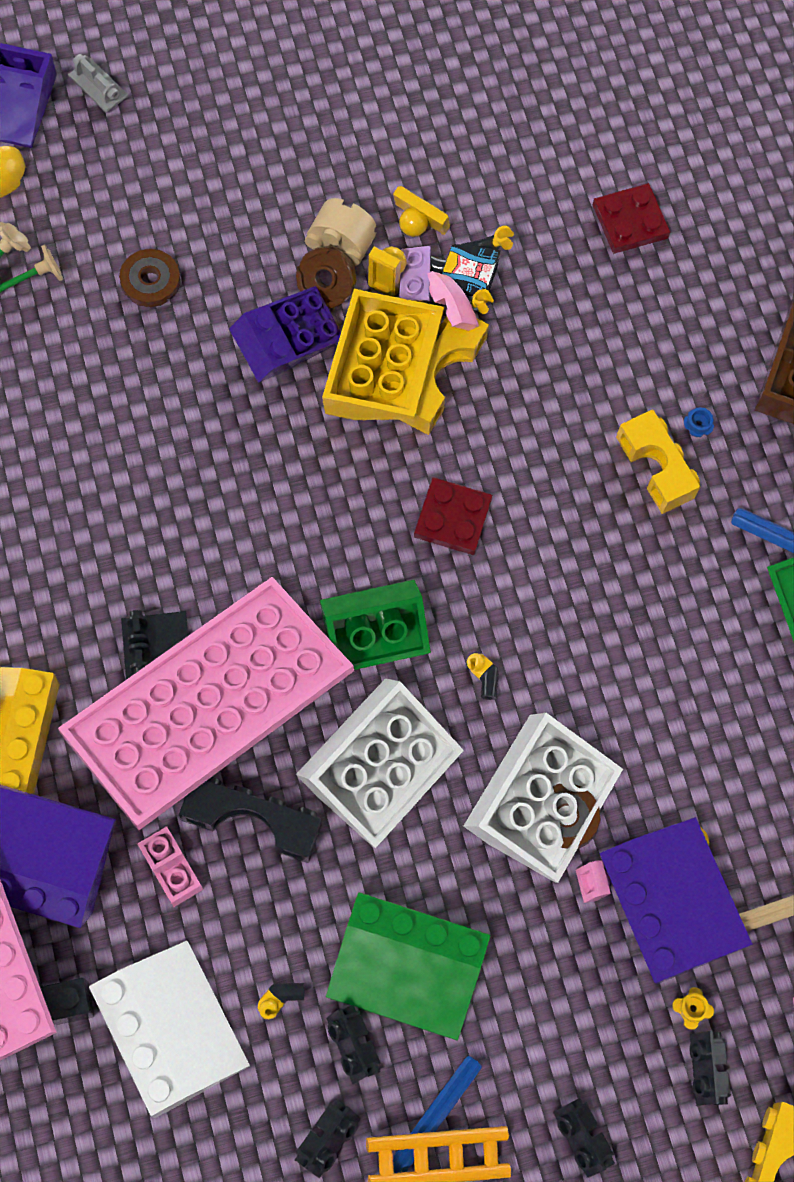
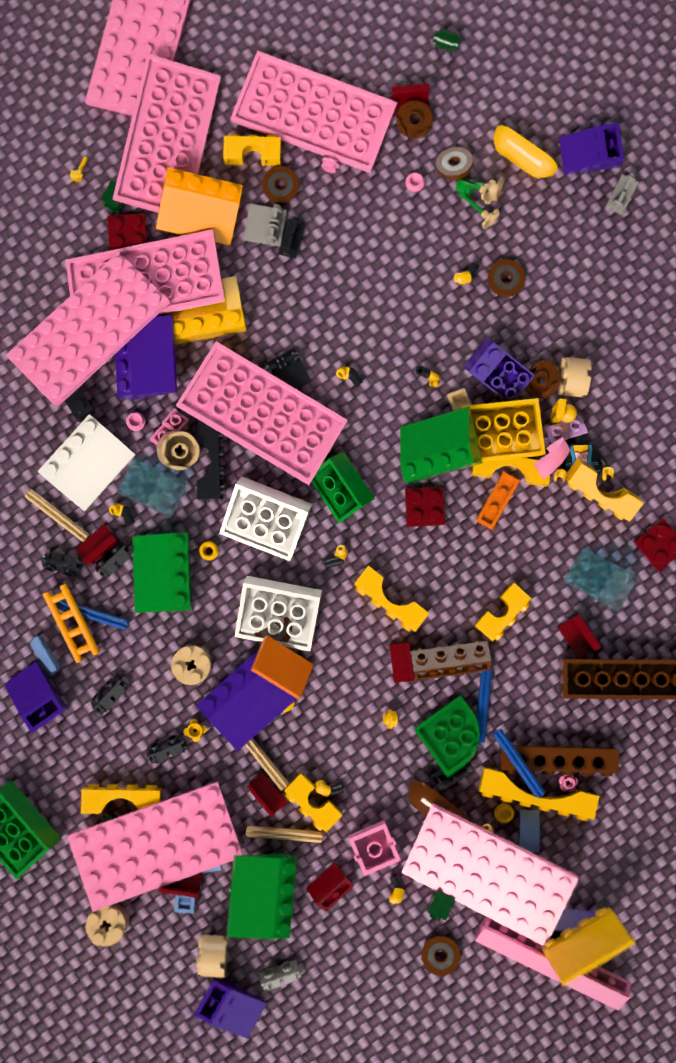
camera: 75 degrees right, 15 degrees up
yellow tile [393,186,450,237] -> none
bright pink plate [575,860,611,903] -> none
blue plate [684,407,714,437] -> none
none -> tan axle [25,489,89,542]
none -> dark red panel [75,524,120,567]
none -> clear light blue slope [117,459,187,518]
none -> bright pink plate [126,412,146,431]
none -> tan brick [157,431,200,470]
none -> tan brick [171,645,213,685]
none -> yellow plate [199,541,219,560]
none -> orange tile [251,636,313,699]
none -> arm [336,367,363,387]
none -> yellow arch [354,566,429,632]
none -> yellow plate [383,709,398,729]
none -> dark red panel [389,642,414,683]
none -> green slope [400,407,483,483]
none -> reddish brown brick [411,641,492,681]
none -> arm [416,366,440,387]
none -> tan plate [447,388,471,411]
none -> yellow arm [454,262,479,285]
none -> orange tile [475,471,520,530]
none -> dark red panel [557,614,601,659]
none -> clear light blue slope [564,549,637,612]
none -> yellow arch [566,458,644,522]

